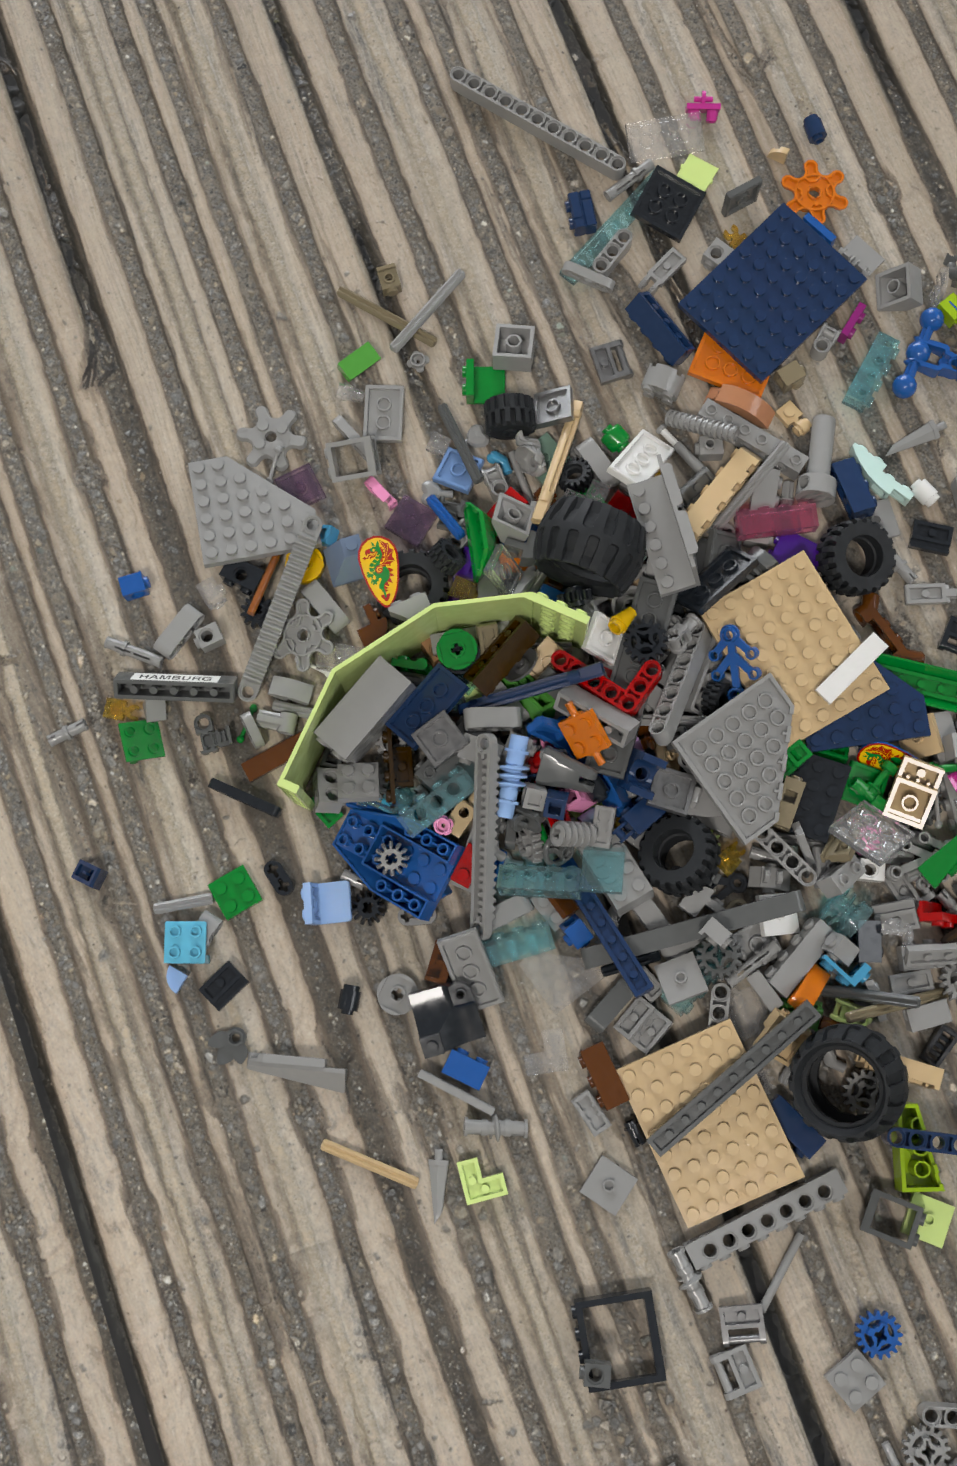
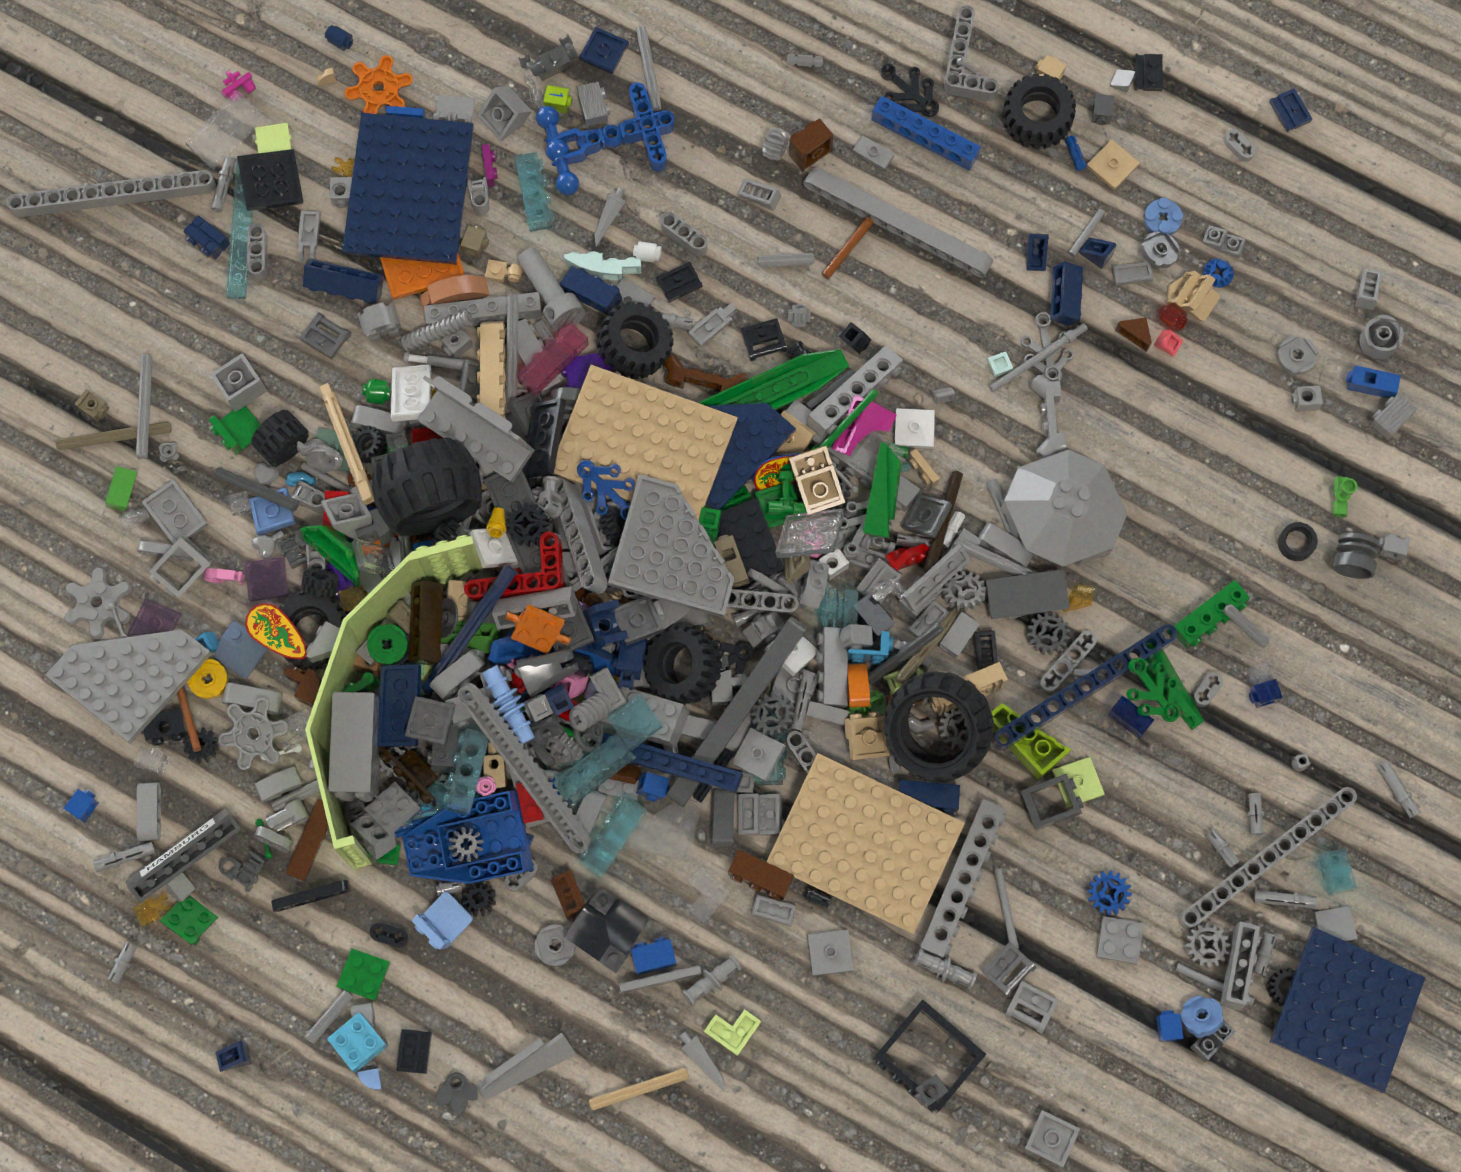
camera: 45 degrees left, 5 degrees down
light grey brick [193,622,226,653] -> none
light grey gear [238,515,323,702] -> none
black brick [337,984,361,1015] -> none
blue axle [426,494,466,540] -> none
light grey tile [437,927,505,1010] -> none
flat silver plate [534,385,574,429] -> none
light grey beam [561,261,615,293] -> none
dark grey plate [646,999,822,1157] -> none
light grey brick [698,917,733,949] -> none
clear yellow plate [717,841,746,877] -> none
dark grey plate [721,176,763,218] -> none
white tile [814,632,889,705] -> none

